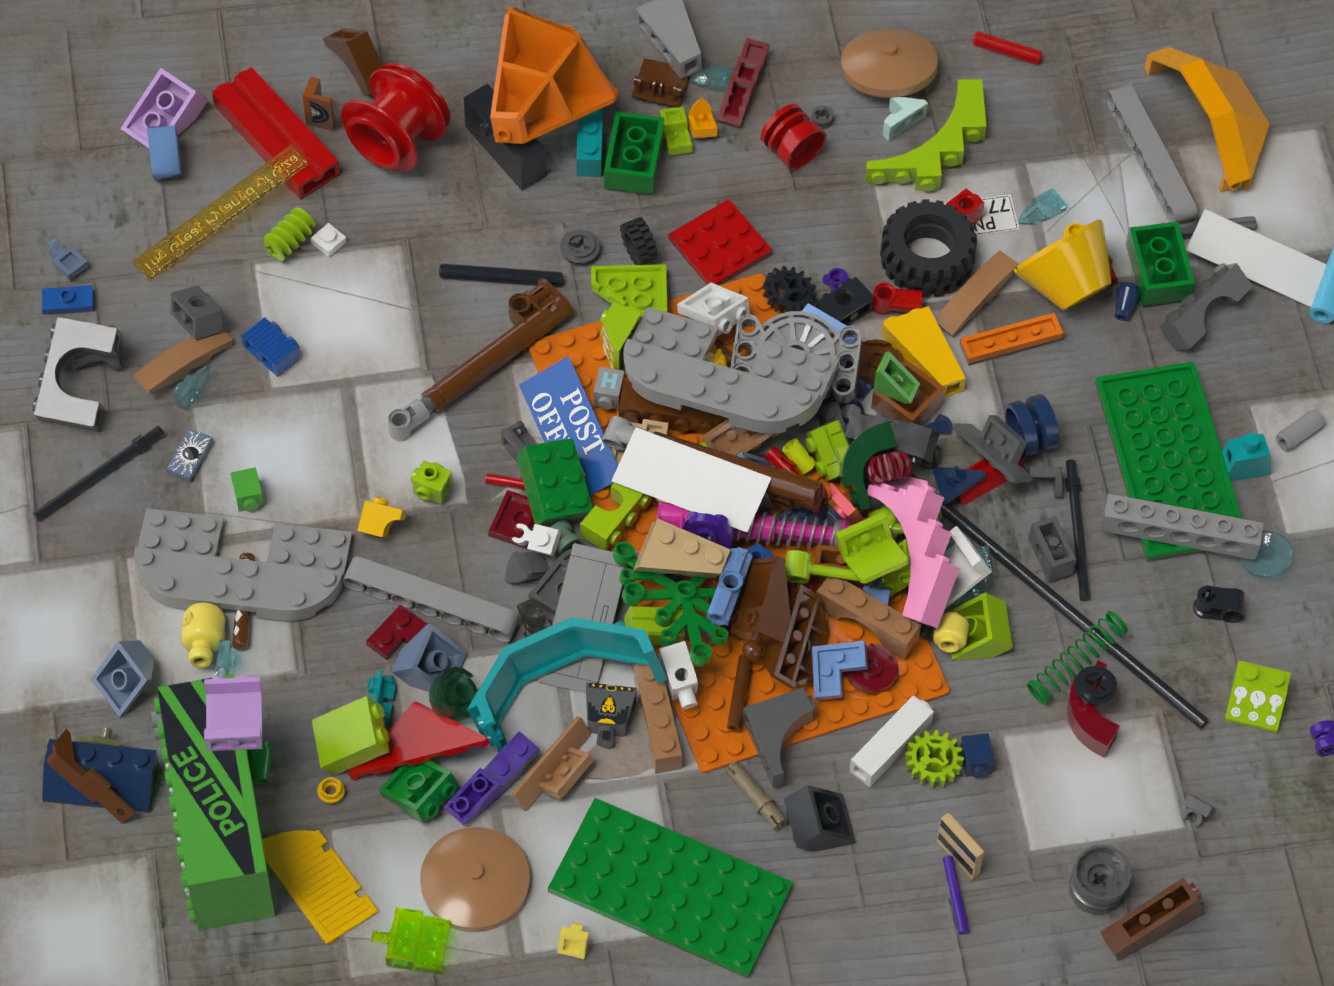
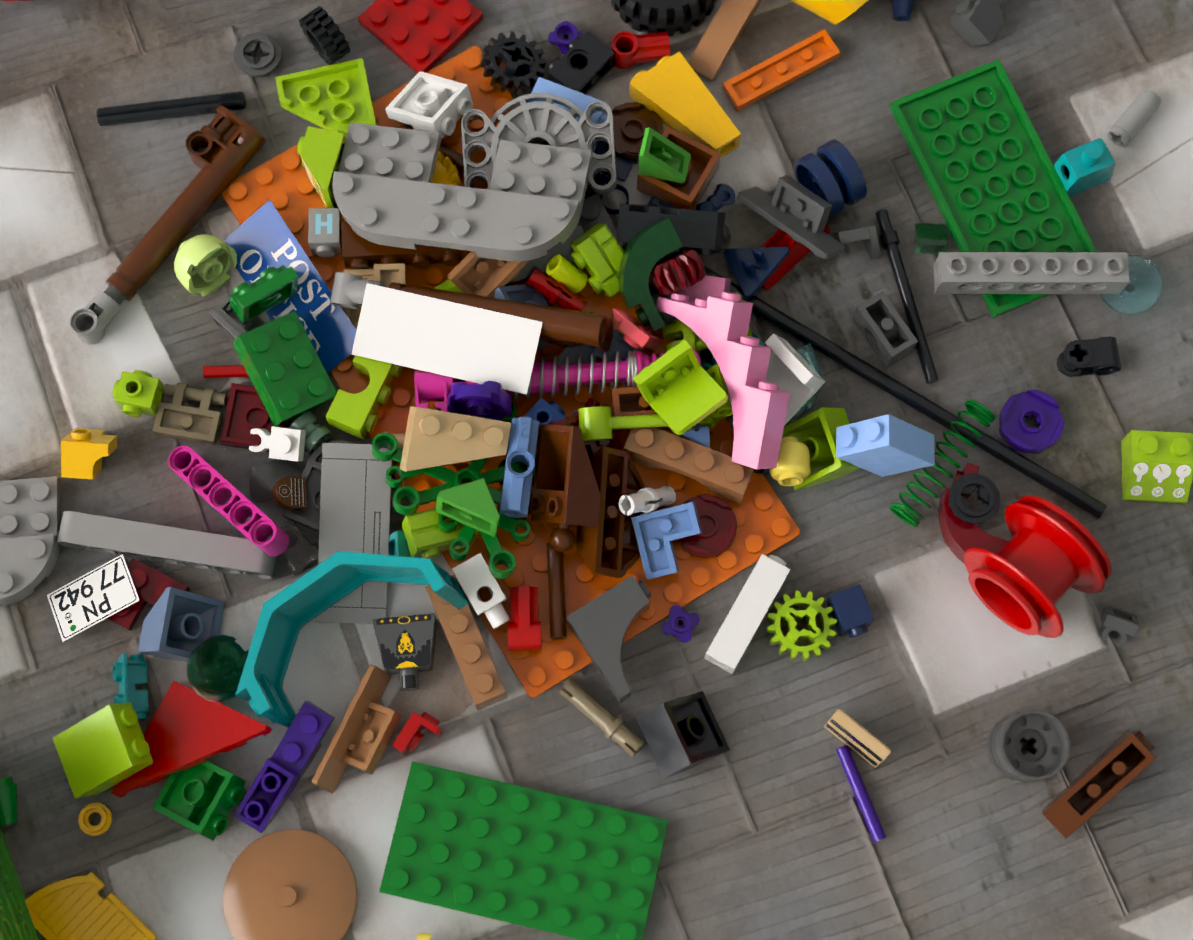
camera: 10 degrees left, 15 degrees up
none -> white sticker [47,554,140,642]
none -> dark tan plate [152,383,227,445]
none -> dark pink beam [168,446,289,556]
none -> yellowish green cylinder [174,234,237,296]
none -> green plate [230,265,298,325]
none -> reddish brown tile [272,476,307,511]
none -> red bracket [392,712,443,756]
none -> bright green slope [436,478,500,537]
none -> red piece [508,585,542,651]
none -> white pin [618,486,676,515]
none -> dark purple plate [662,605,699,643]
none -> light blue brick [836,414,935,477]
none -> clear green slope [914,223,948,254]
none -> red wheel [964,495,1112,638]
none -> dark purple plate [999,390,1064,454]

